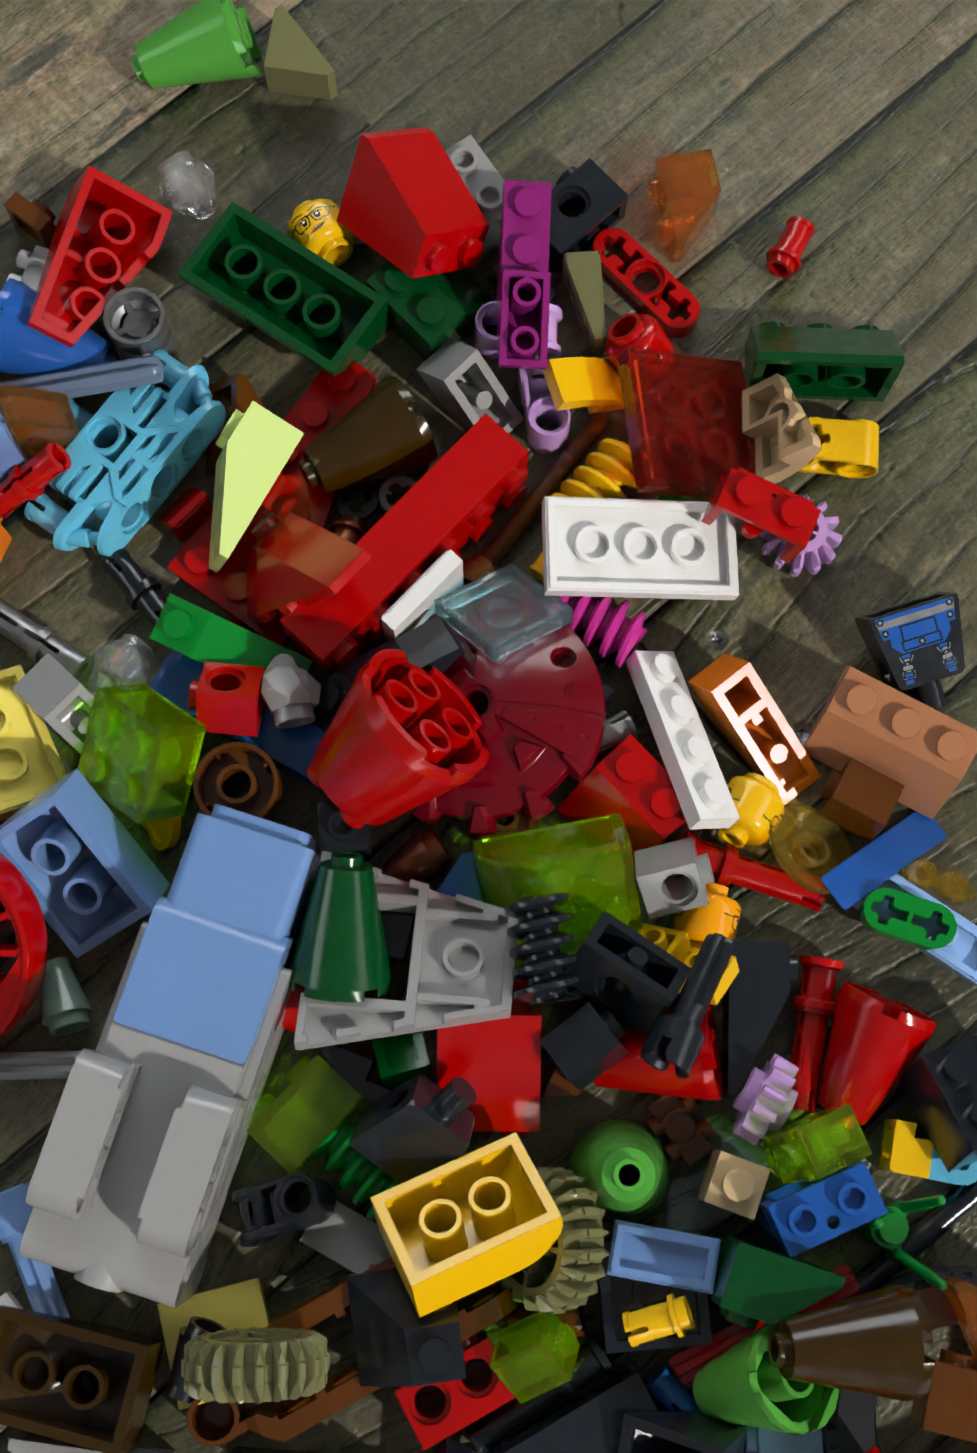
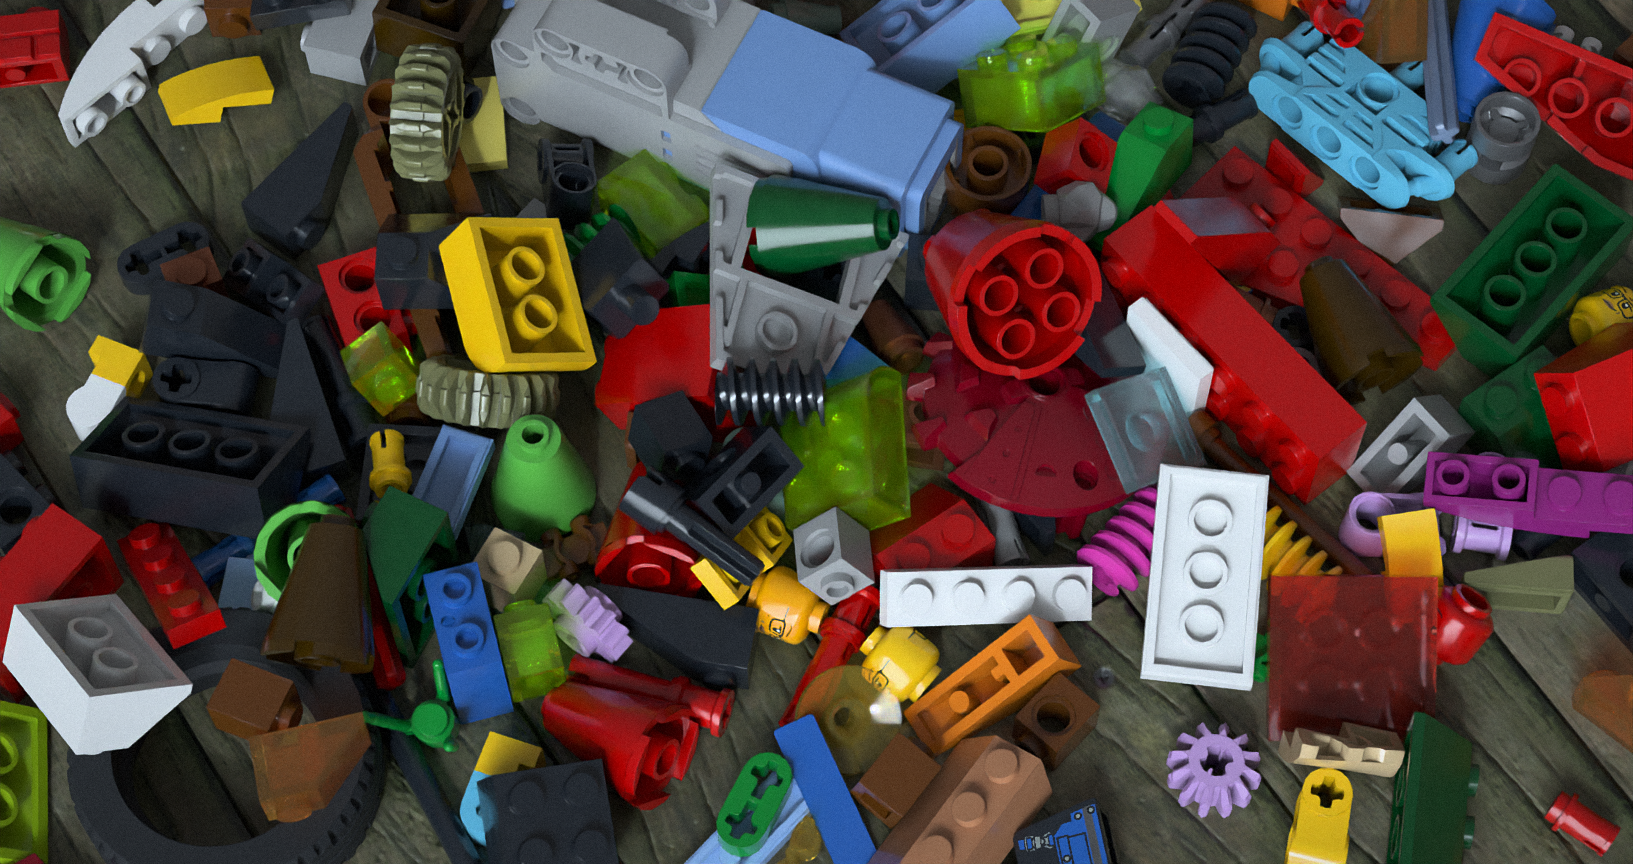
camera: 100 degrees right, 15 degrees down
yellowish green slope [209,401,304,573] -> none
red beam [592,227,700,338] -> none
red window [701,467,821,563] -> none
none -> reddish brown brick [1012,671,1100,772]
none -> black piece [1162,2,1258,109]

